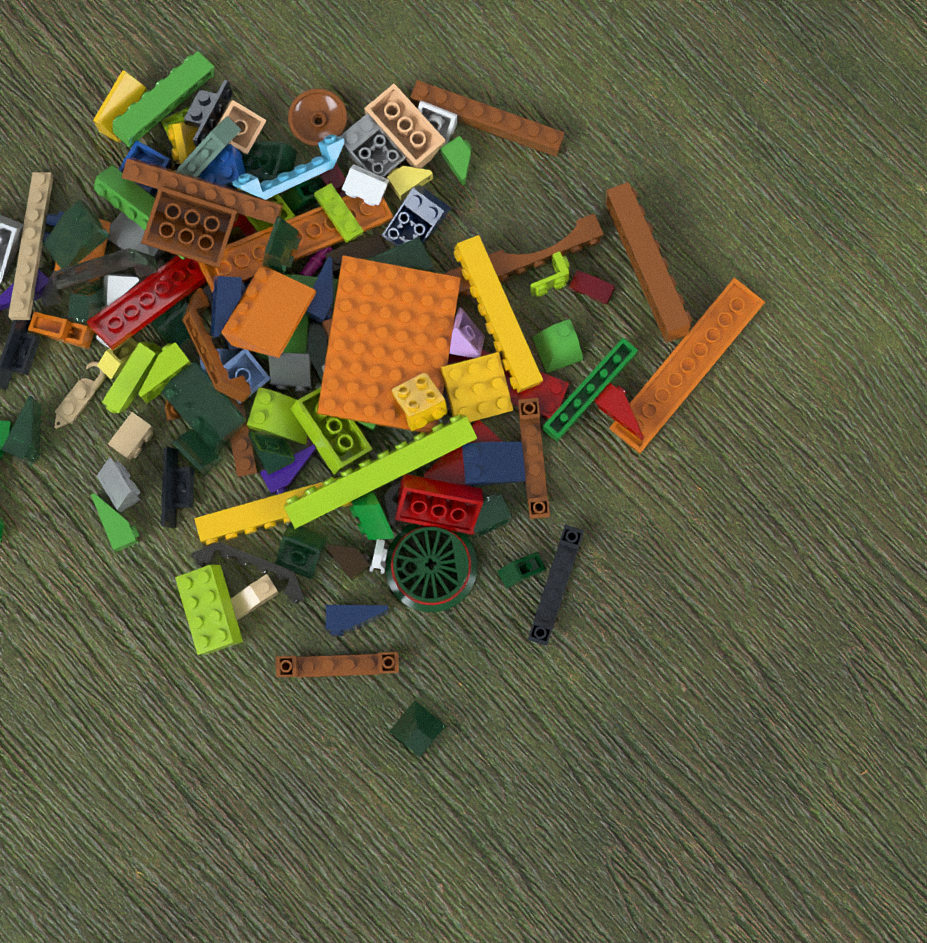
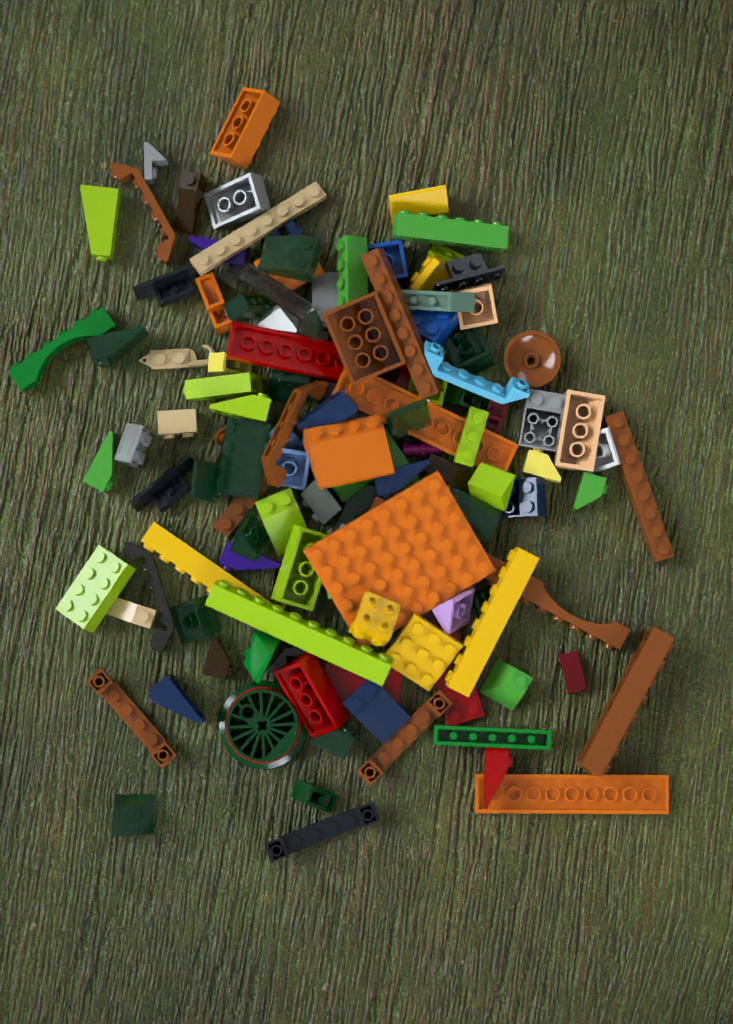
camera: 45 degrees right, 5 degrees up
white brick [342,164,390,206] -> none
white plate [370,539,387,574] -> none
lime bracket [530,251,570,297] -> none
none -> lime slope [468,462,516,511]
none -> dark green arm [473,589,490,618]

